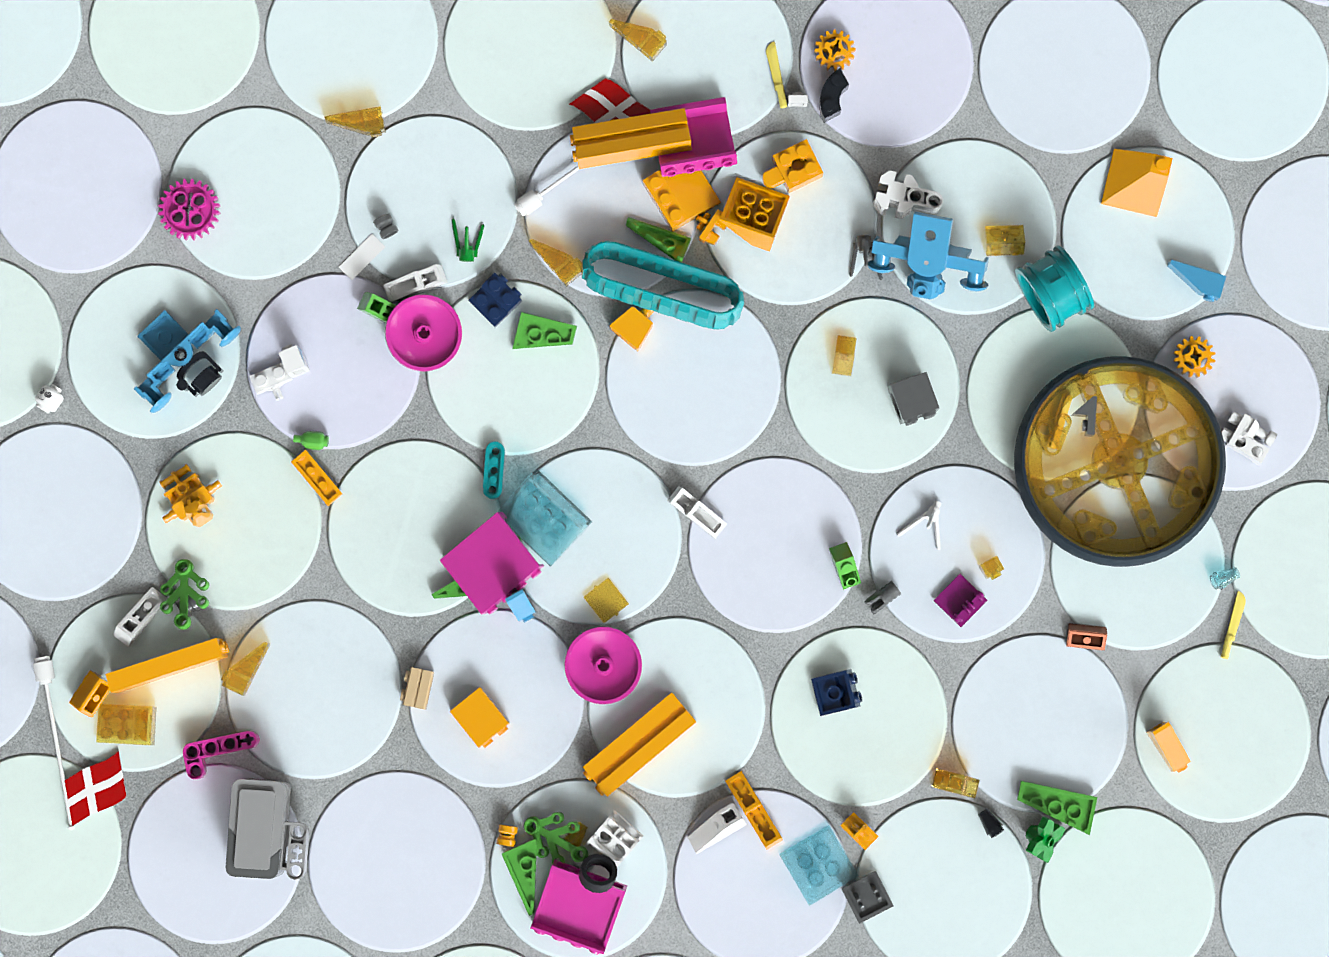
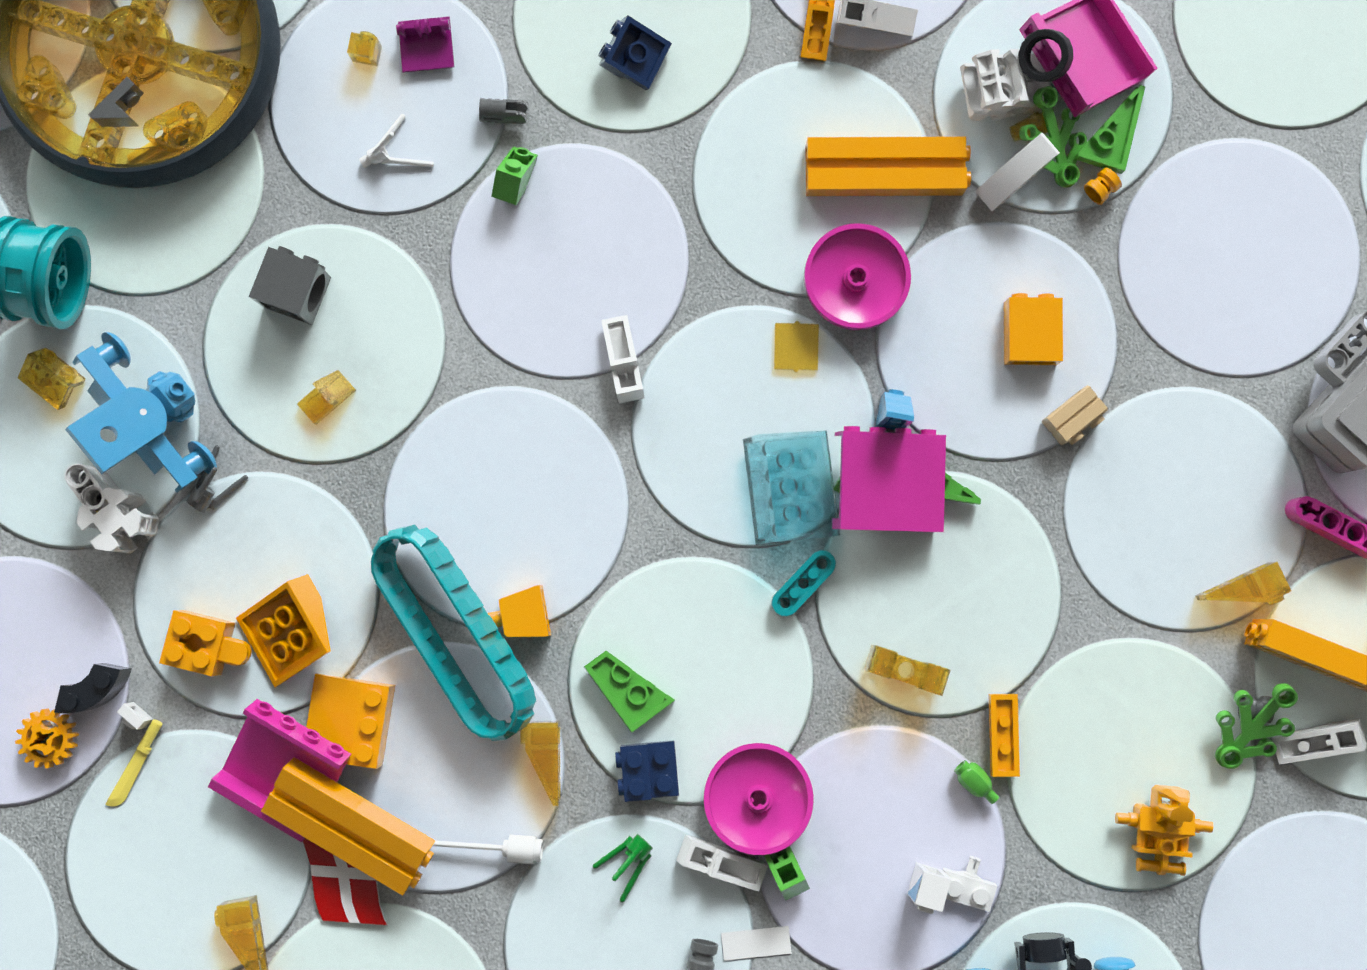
camera: 145 degrees left, 0 degrees up
bright green wing [626,217,691,263] -> none
light orange hips [696,209,727,246] -> none
none -> clear yellow beam [864,644,951,696]
none -> white slope [975,133,1060,211]

